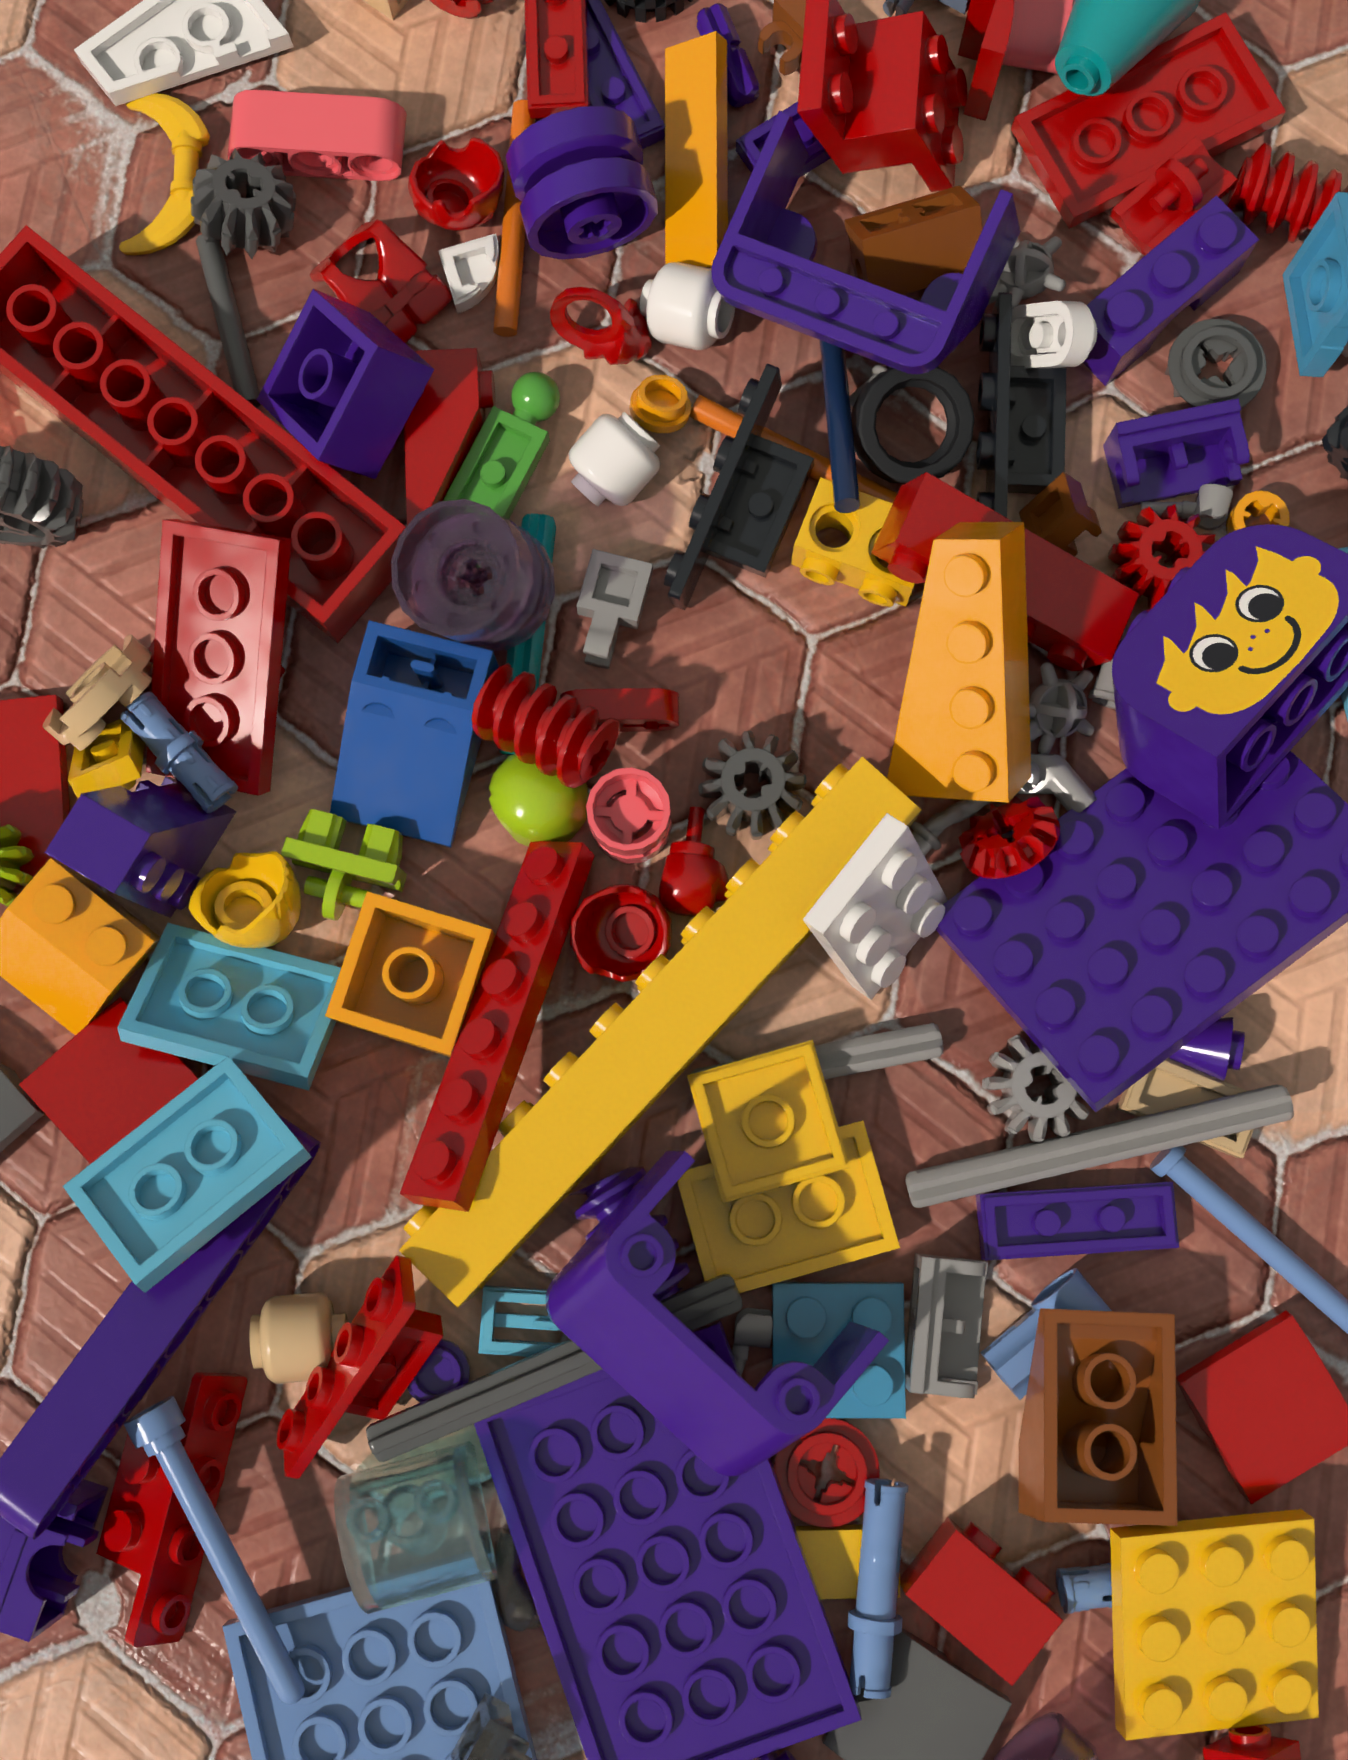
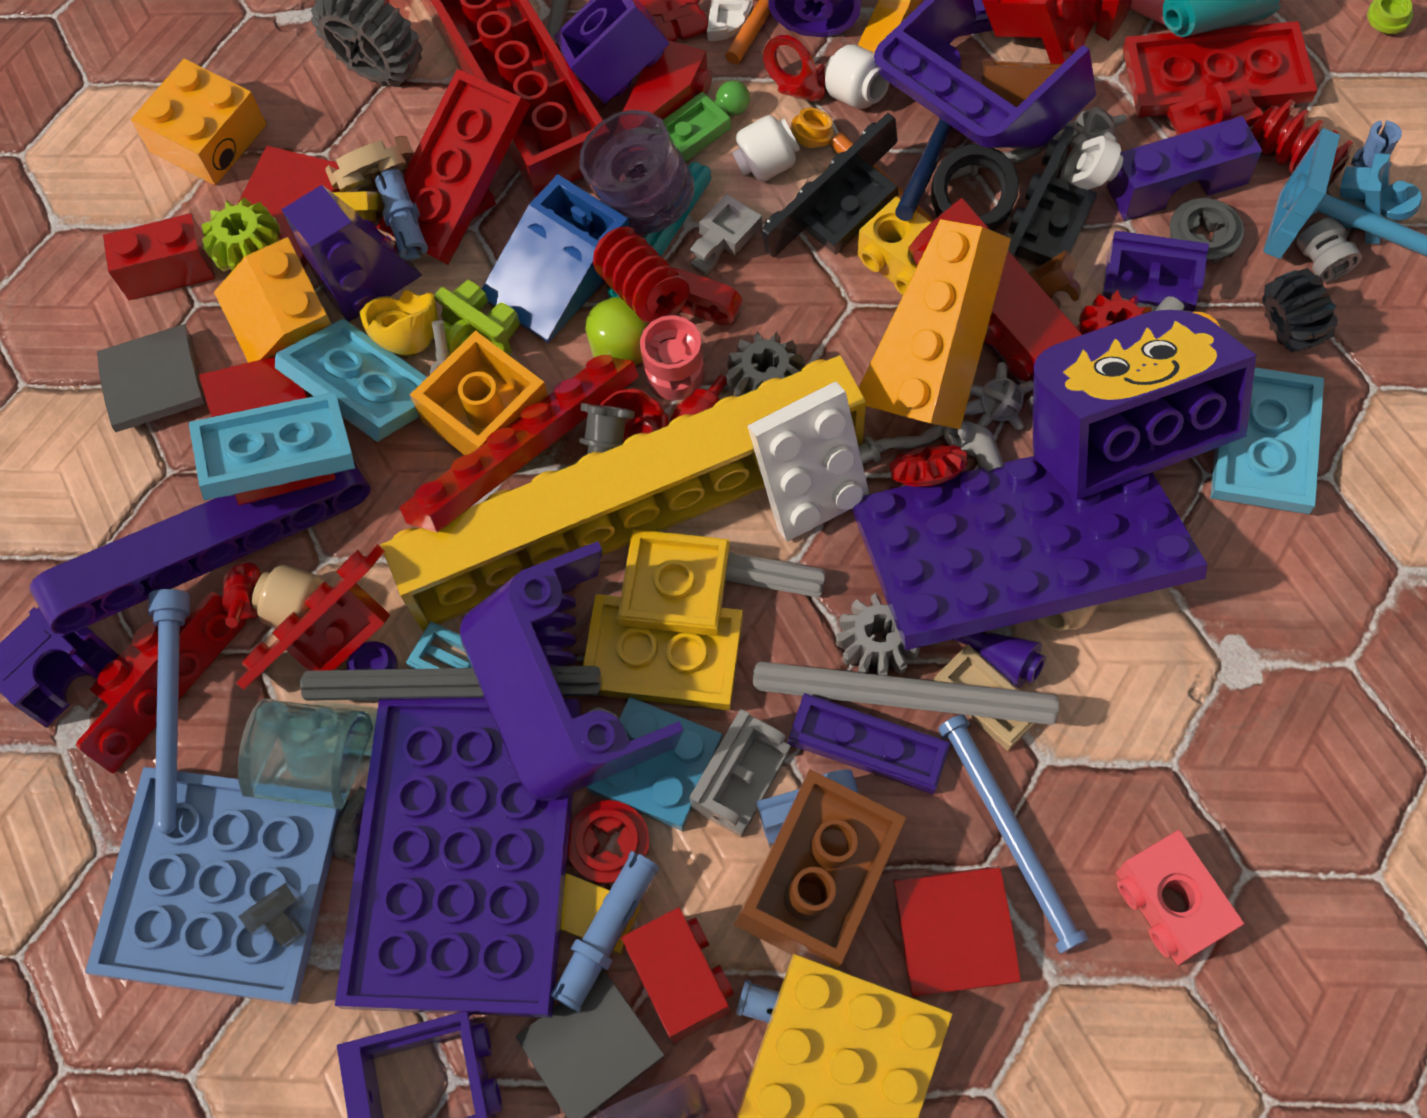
camera: 25 degrees right, 15 degrees down
none -> red piece [222,562,262,628]
none -> light grey hand [430,320,450,374]
none -> dark grey brick [579,403,635,454]

